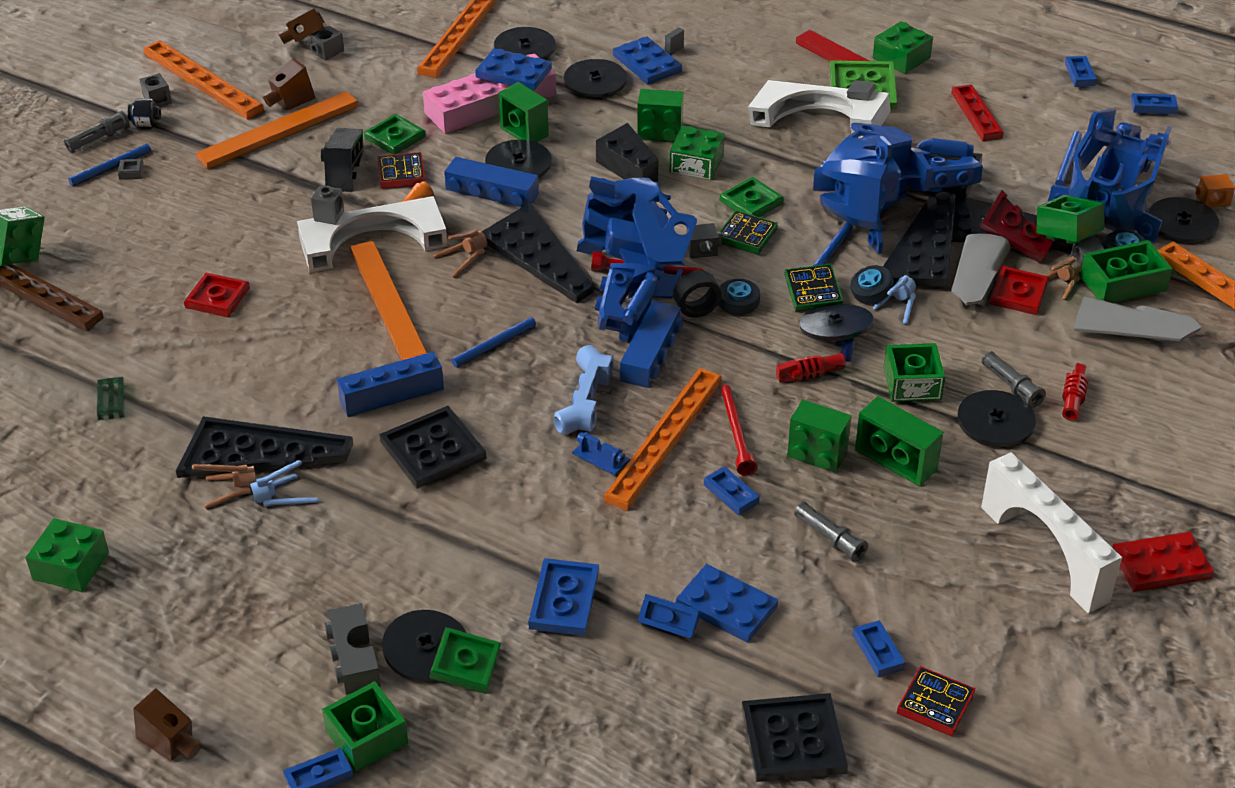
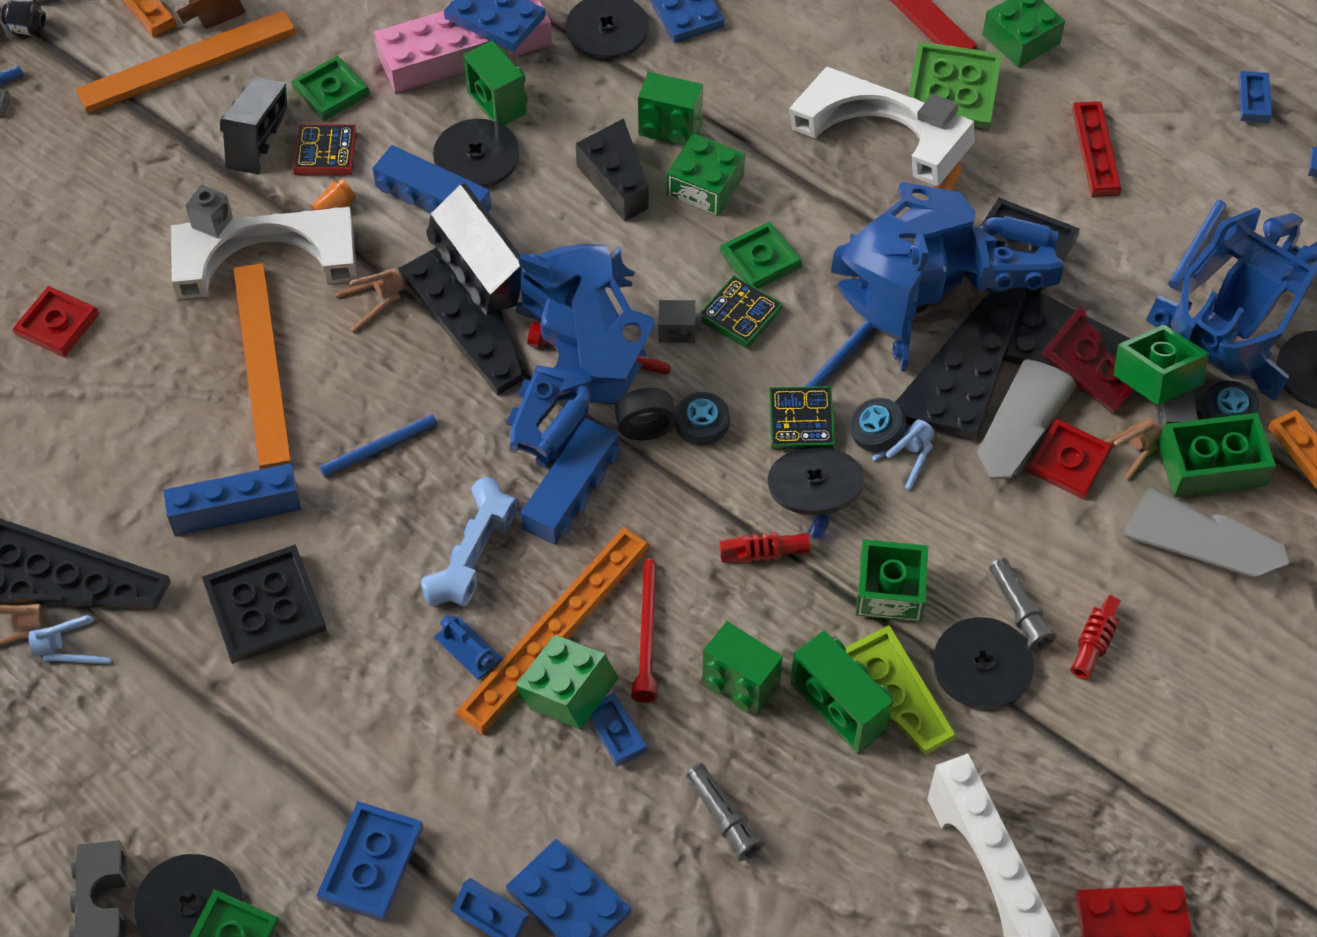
camera: 10 degrees right, 15 degrees up
none -> slope [426,183,522,315]
none -> green brick [516,635,619,730]
none -> lime wing [845,625,956,755]

